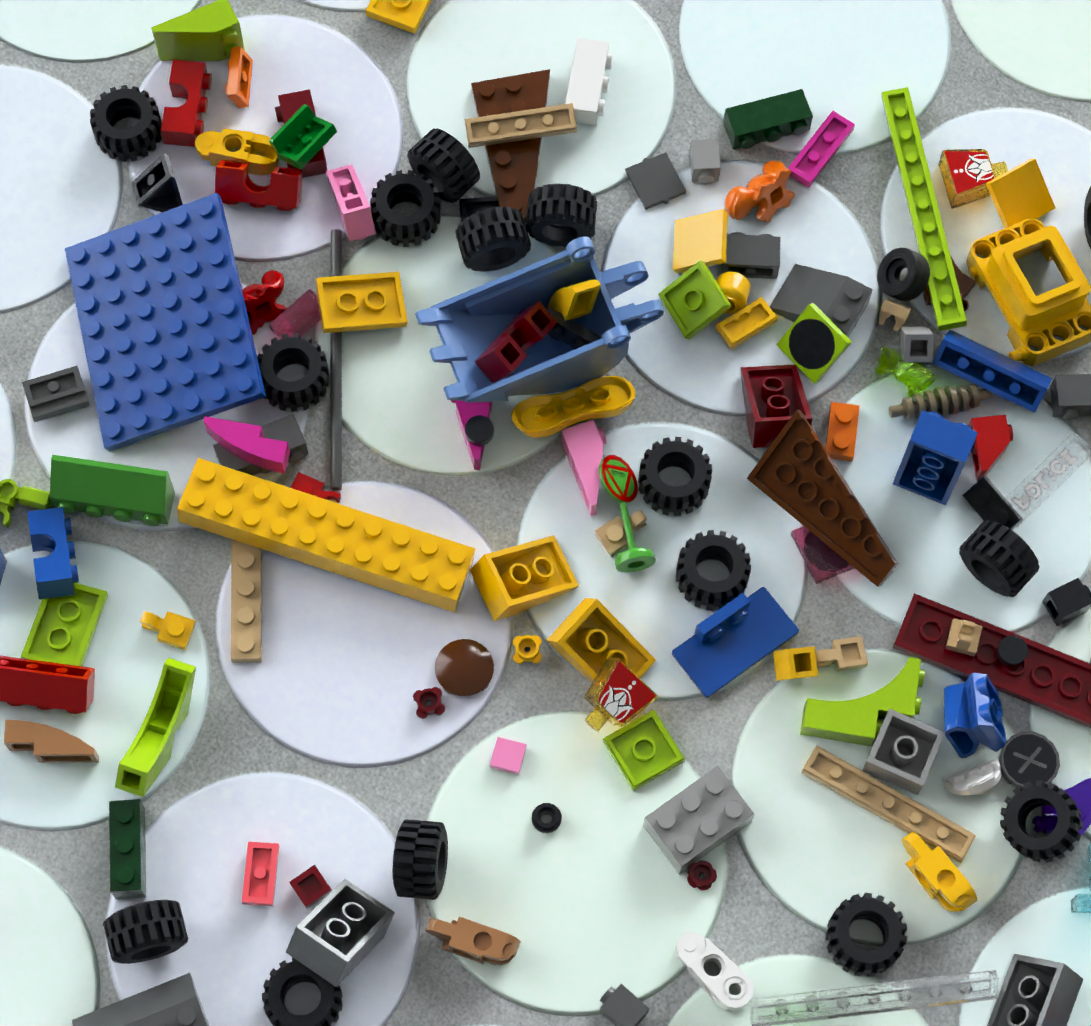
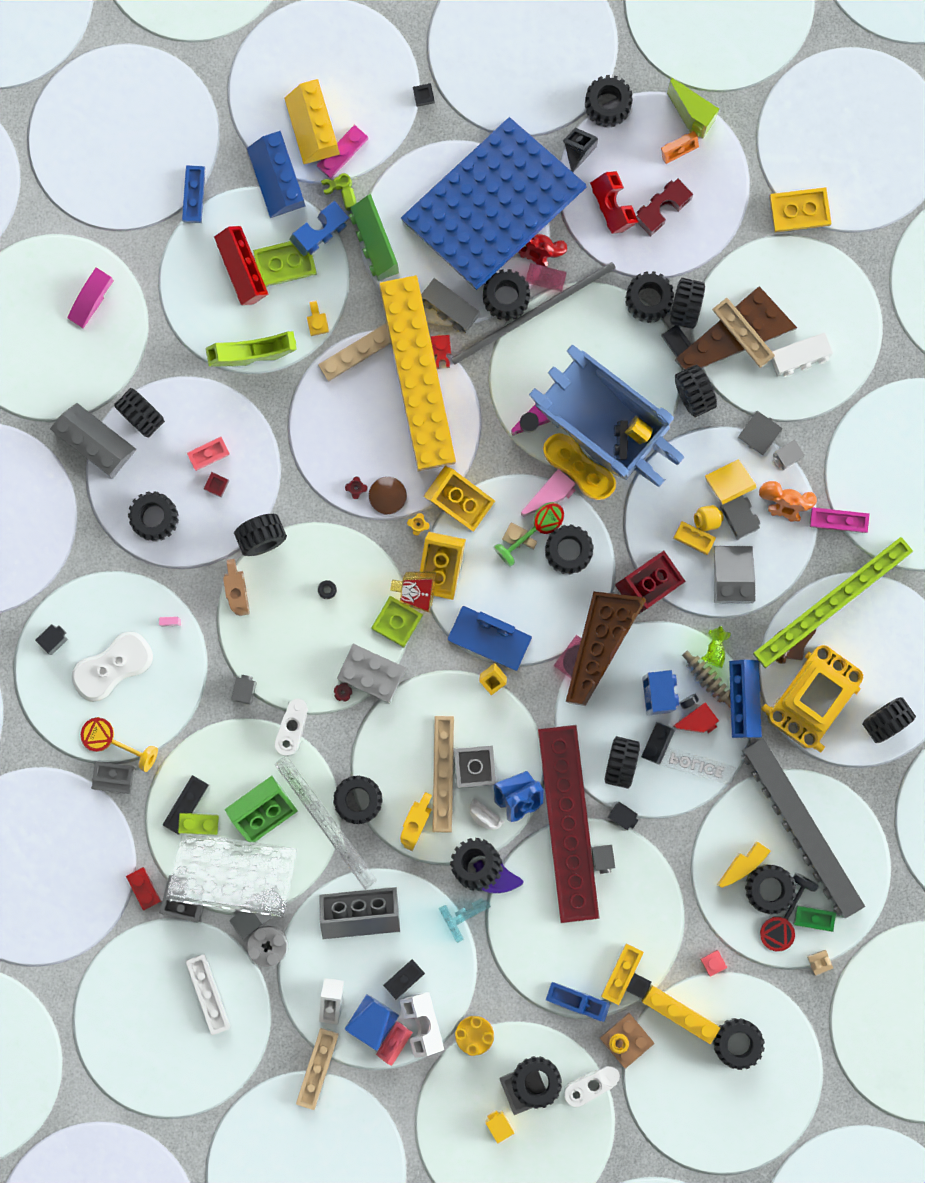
camera: 65 degrees right, 15 degrees up
medium nougat slope [4,720,99,762] -> none
dark grey plate [22,366,90,422] -> none
dark green brick [109,799,146,899] -> none
red arch [160,59,212,147] -> none
yellow piece [195,129,279,175] -> none
dark pink slope [203,416,290,474] -> none
green bracket [269,104,337,169] -> none
dark grey brick [286,879,395,987] -> none
yellow plate [315,272,408,333] -> none
bright pink slope [326,164,376,242] -> none
black tyre [455,207,531,272] -> none
dark red arch [475,301,557,383] -> none
bright pink tile [490,737,527,775] -> none
lime tile [658,261,732,340] -> none
black tyre [676,530,751,611] -> none
dark green brick [723,89,813,150] -> none
tile [776,303,852,384] -> none
lime arch [800,657,925,746] -> none
tan plate [815,636,868,672] -> none
orange plate [825,401,860,462] -> none
black tyre [877,248,930,301] -> none
tan tile [879,298,912,331] -> none
light grey brick [900,327,934,362] -> none
torso [938,149,1008,209] -> none
tan tile [945,618,982,657] -> none
yellow tile [986,159,1055,228] -> none
black tile [996,635,1028,667] -> none
black tile [998,732,1060,790] -> none

